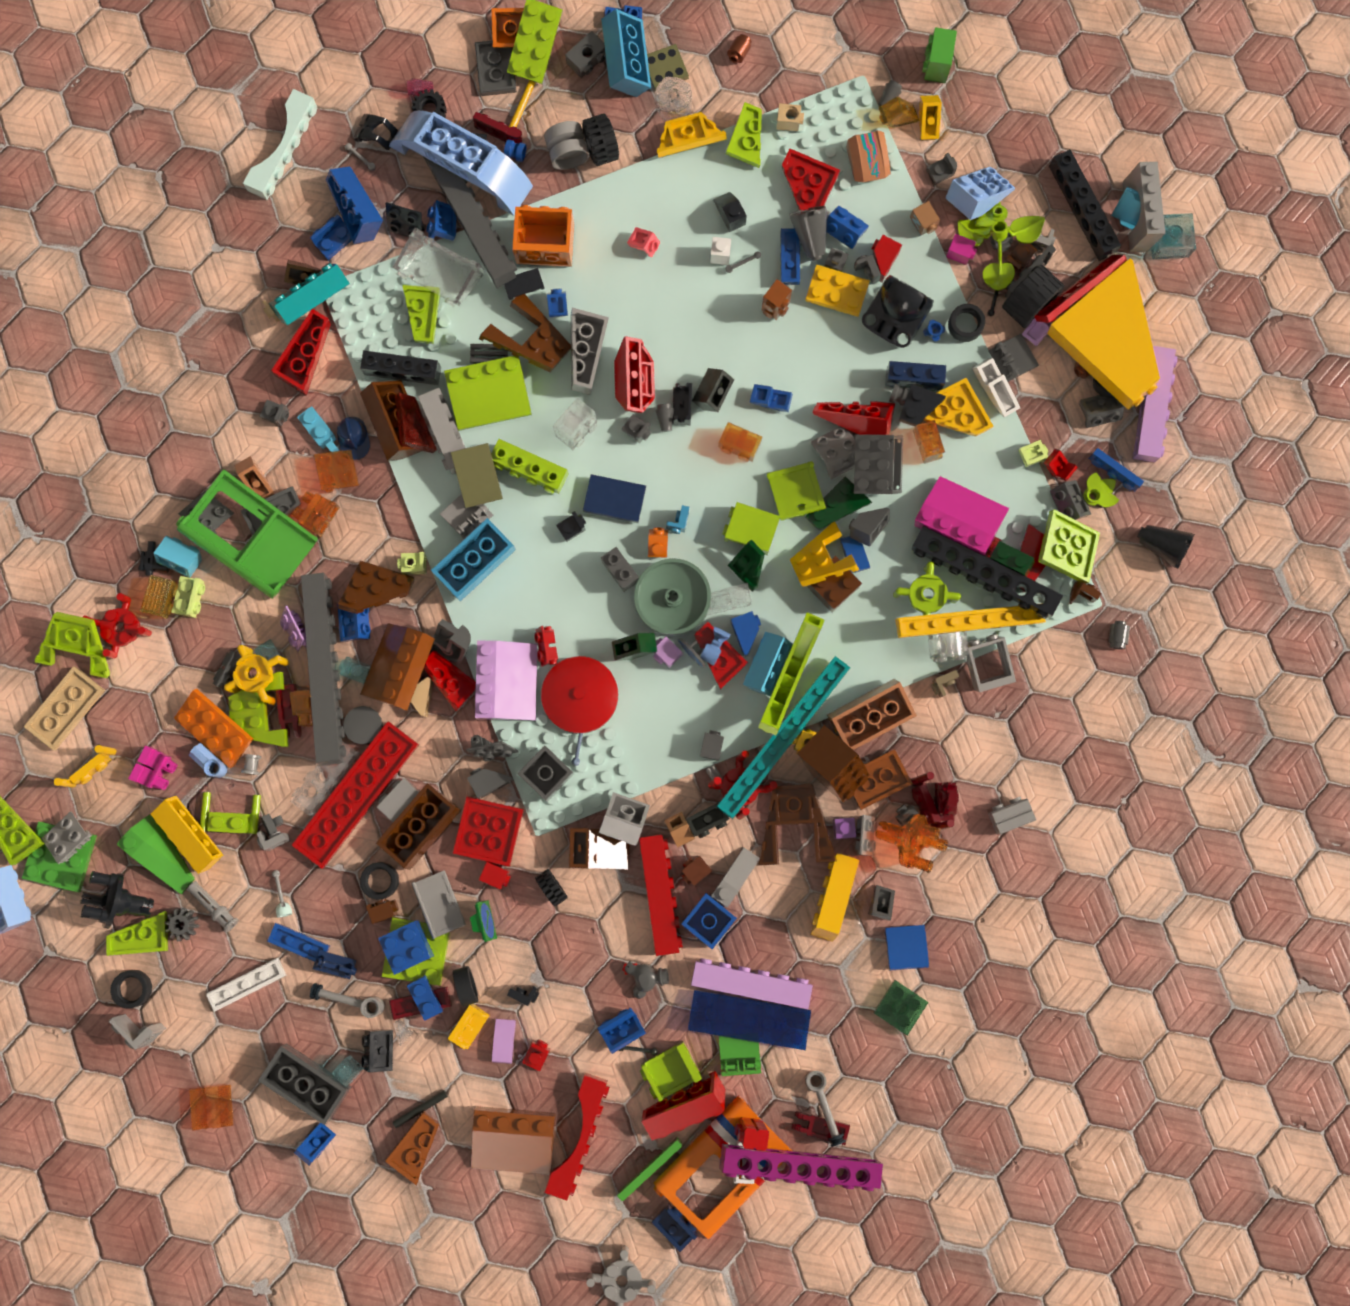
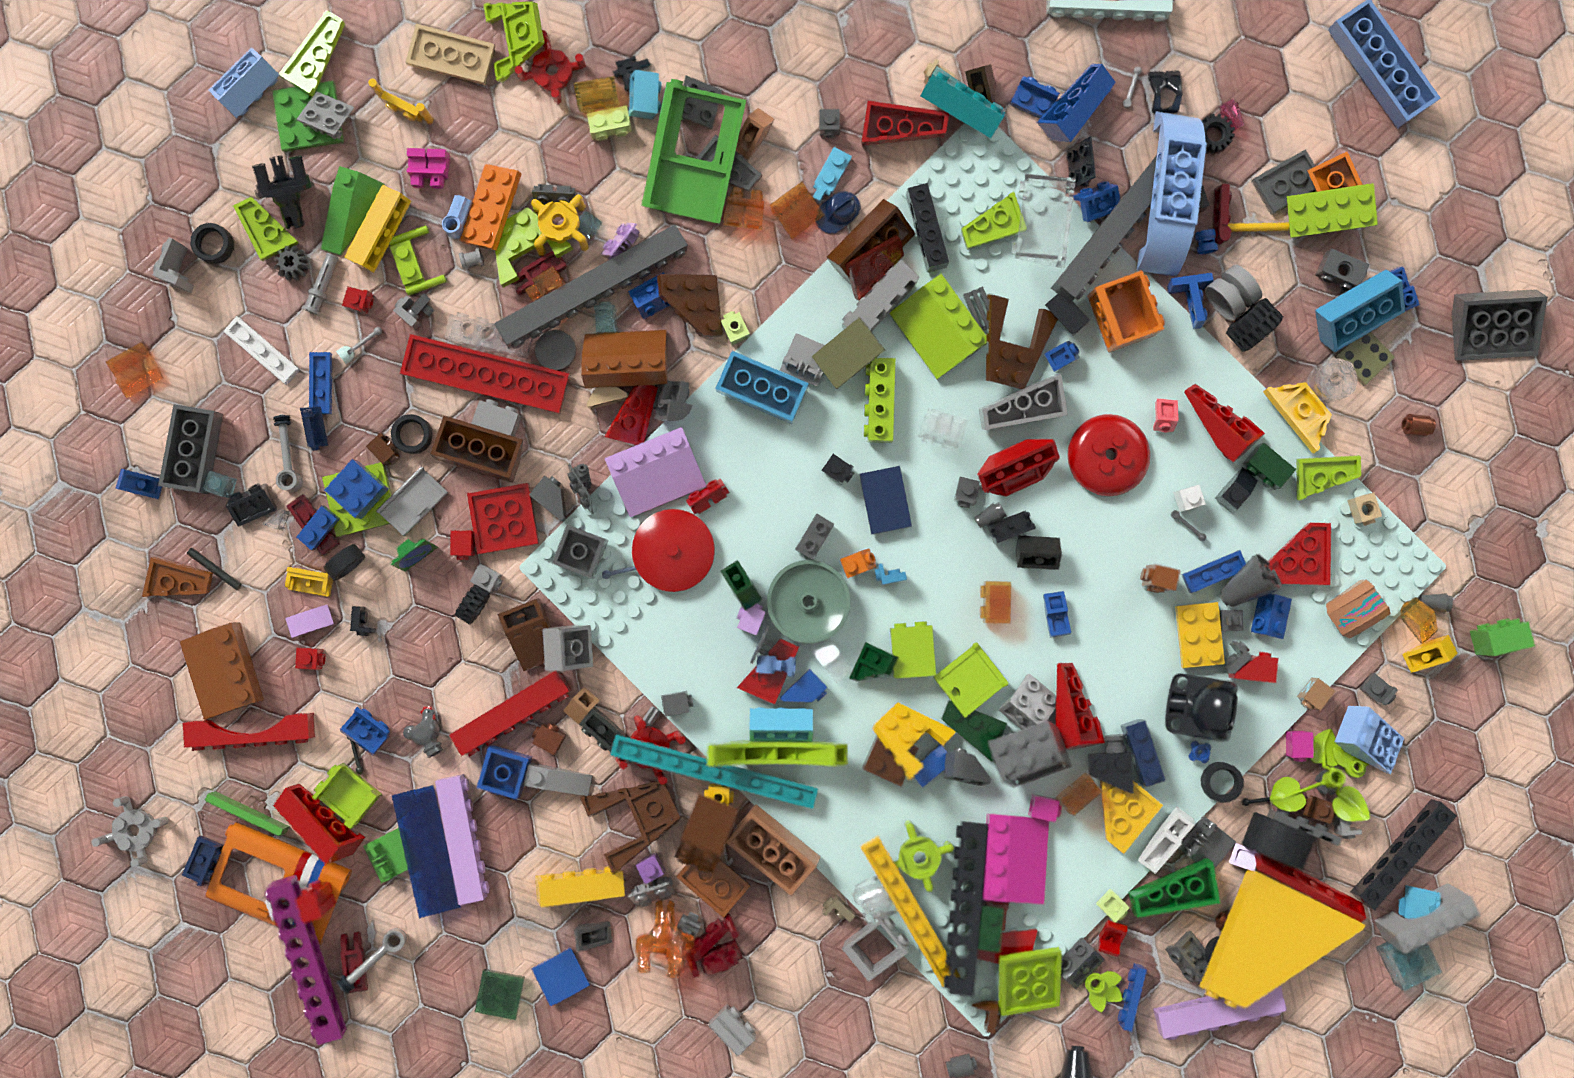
camera: 65 degrees right, 5 degrees up
none -> red bracket [342,286,374,314]
none -> light grey bracket [470,563,503,593]
none -> dark pink brick [1028,794,1062,822]
none -> red brick [1067,414,1150,496]
none -> green wedge [1128,858,1220,918]
none -> blue bracket [1167,273,1214,329]
none -> red wedge [1184,384,1265,462]
none -> dark green brick [1242,443,1296,490]

